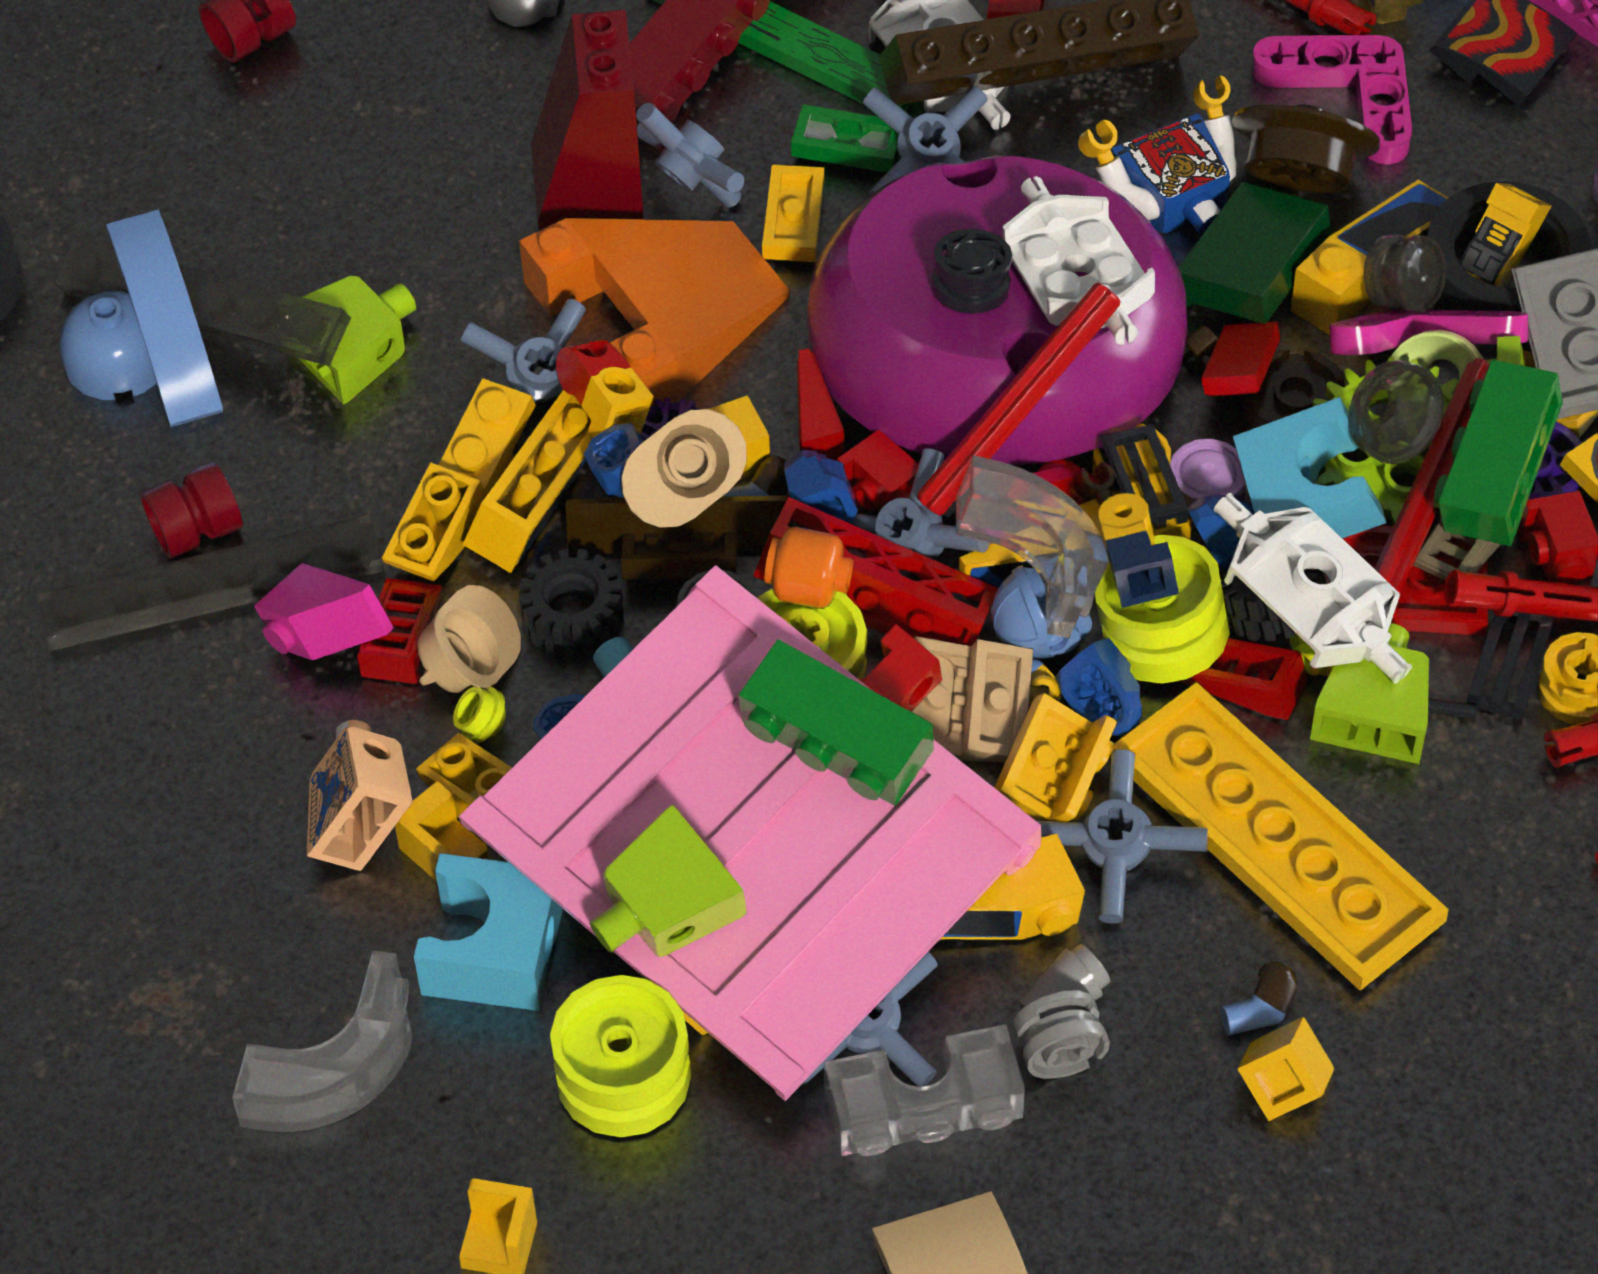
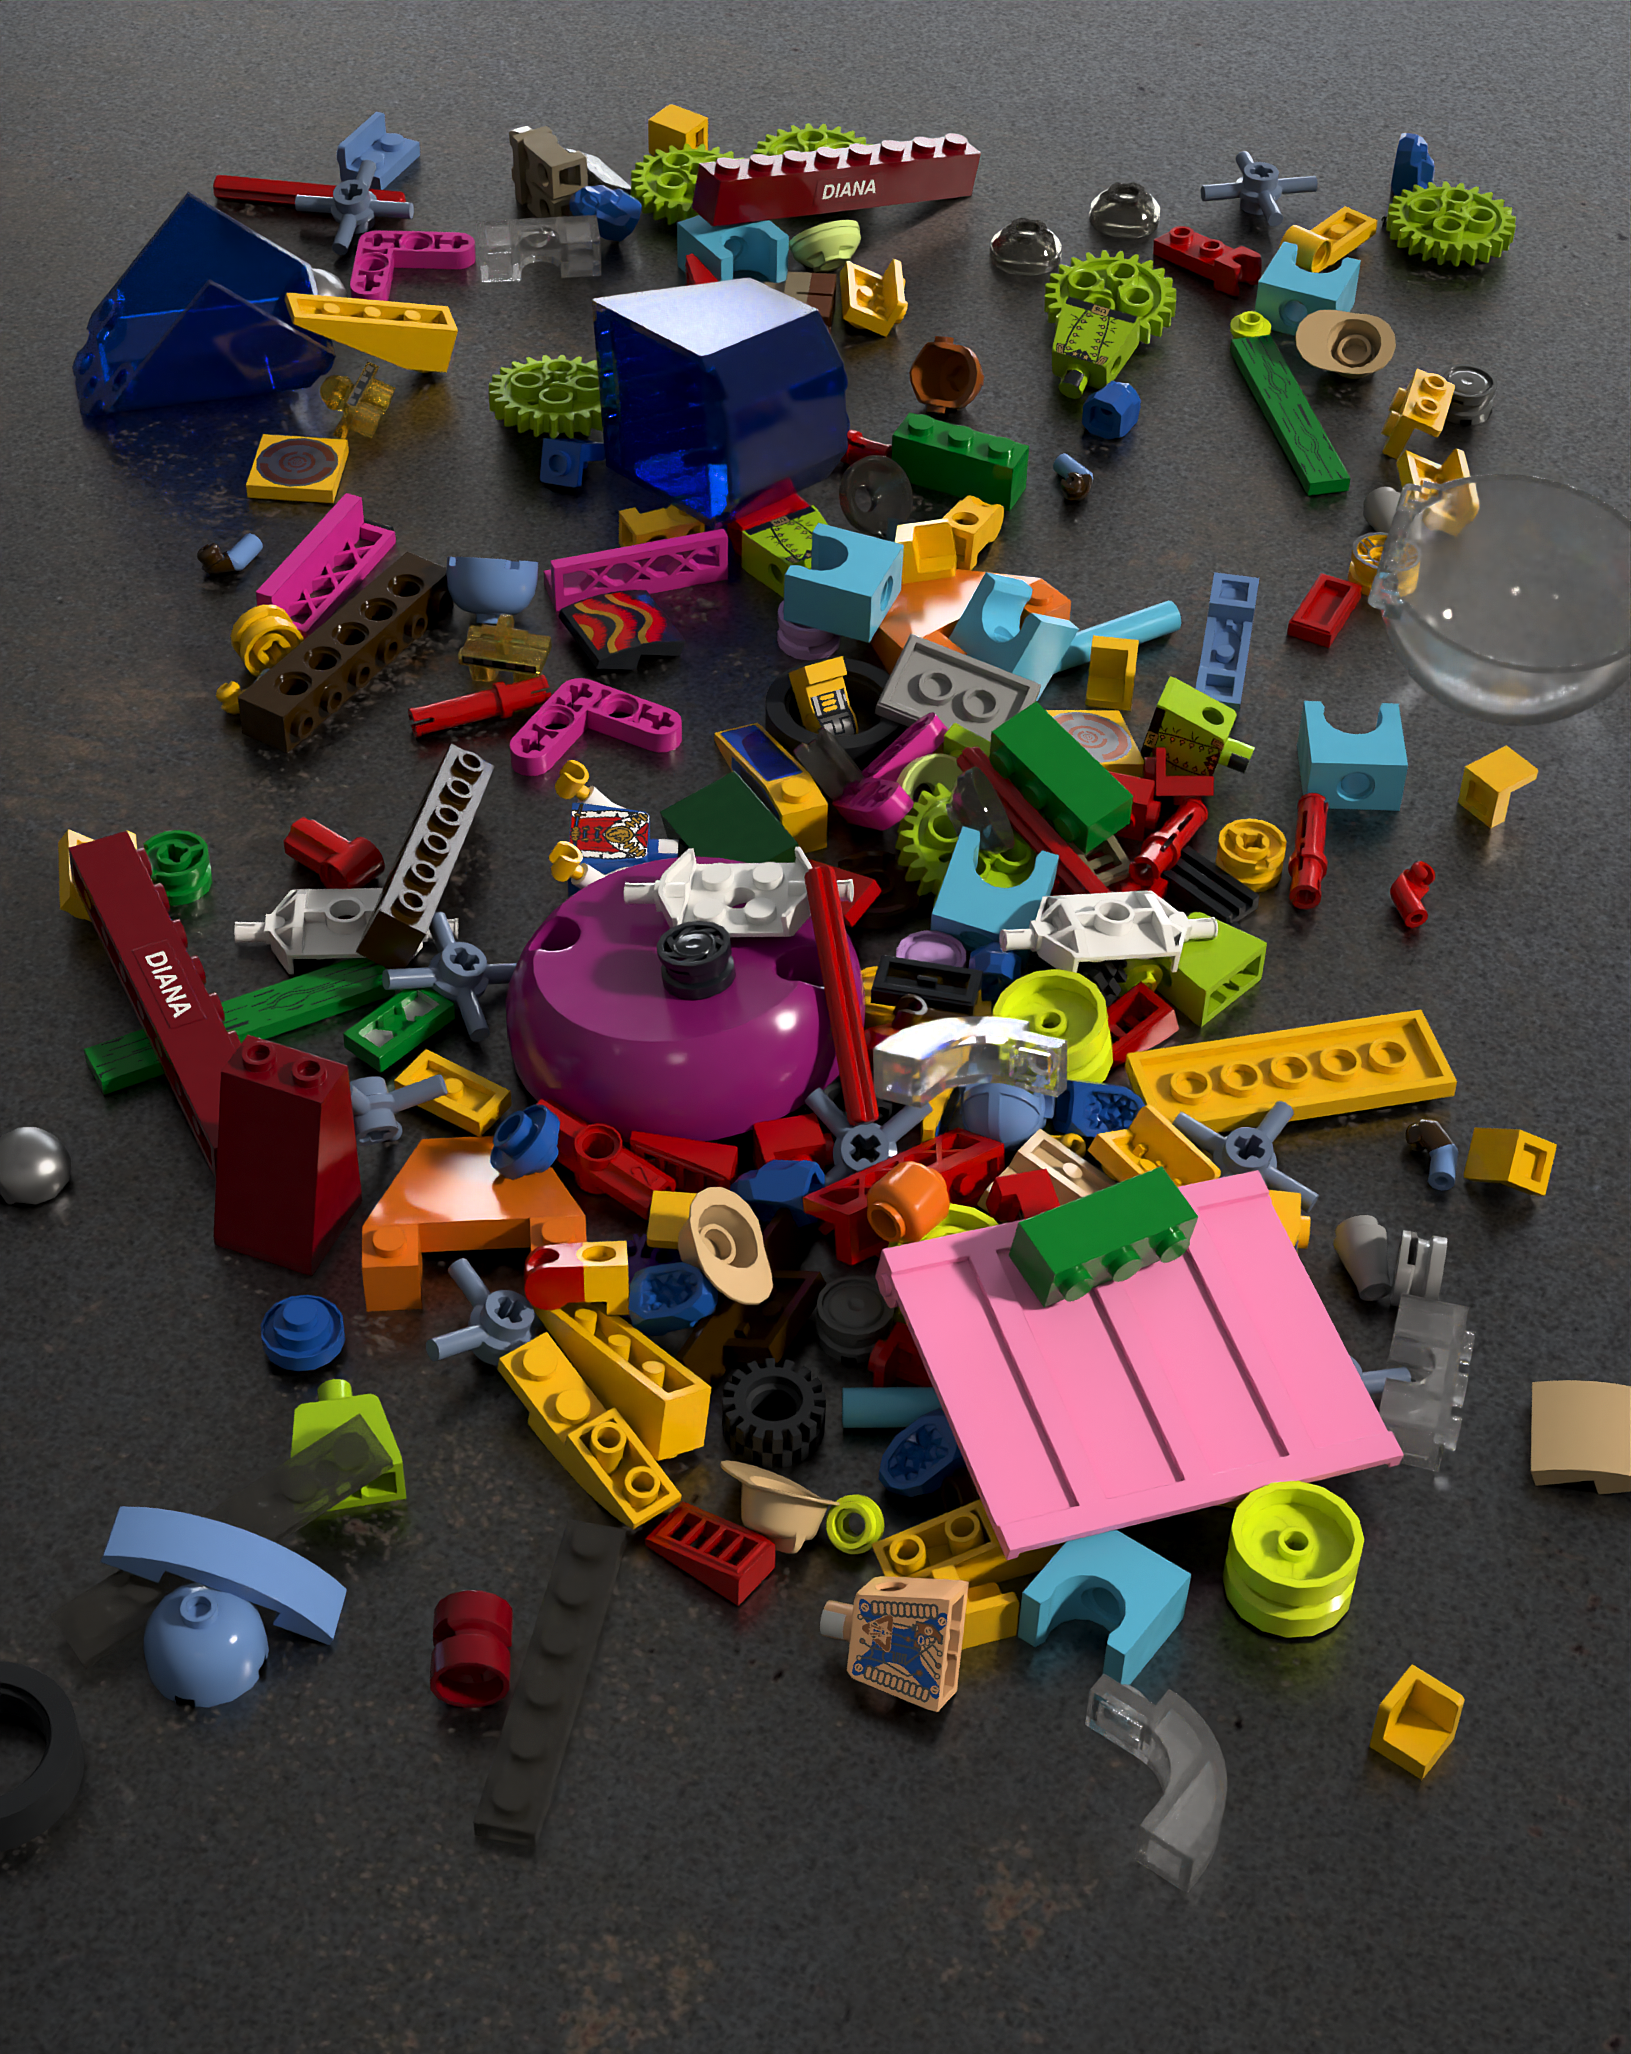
camera: 65 degrees left, 10 degrees down
dark pink slope [254,563,394,660] -> none
lime torso [589,805,747,957] -> none
dark blue leg [1098,493,1179,608] -> none
dark brown wheel [1232,104,1381,193] -> none
none -> blue plate [260,1294,345,1371]
none -> blue plate [490,1104,560,1180]
none -> red piece [536,1099,676,1220]

